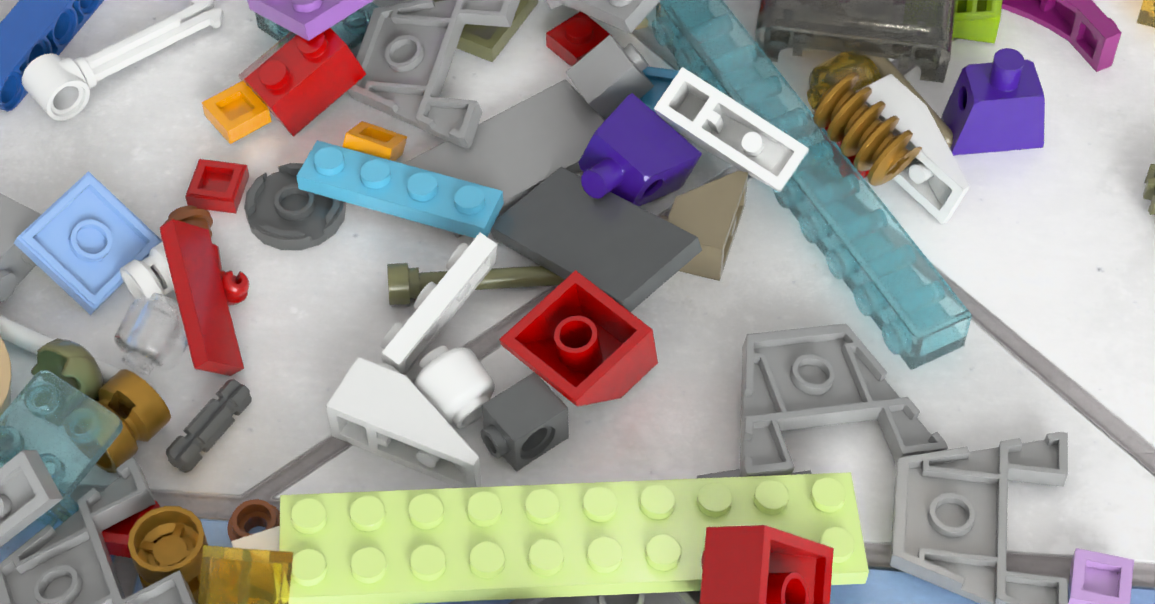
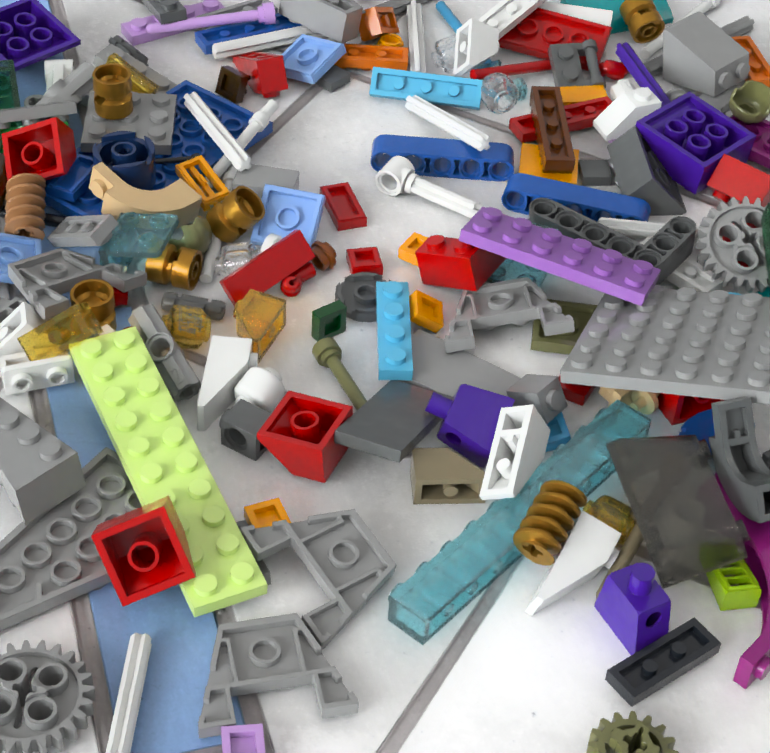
camera: 65 degrees right, 10 degrees down
white plate [381,232,497,375] -> none
none -> light grey piece [127,304,201,402]
none -> clear yellow head [161,304,211,350]
none -> pearl gold wheel [206,186,265,243]
none -> clear yellow slope [233,289,286,364]
none -> light orange plate [244,497,291,528]
none -> dark green plate [311,300,347,342]
none -> red tile [319,182,367,231]
none -> black plate [605,617,721,707]

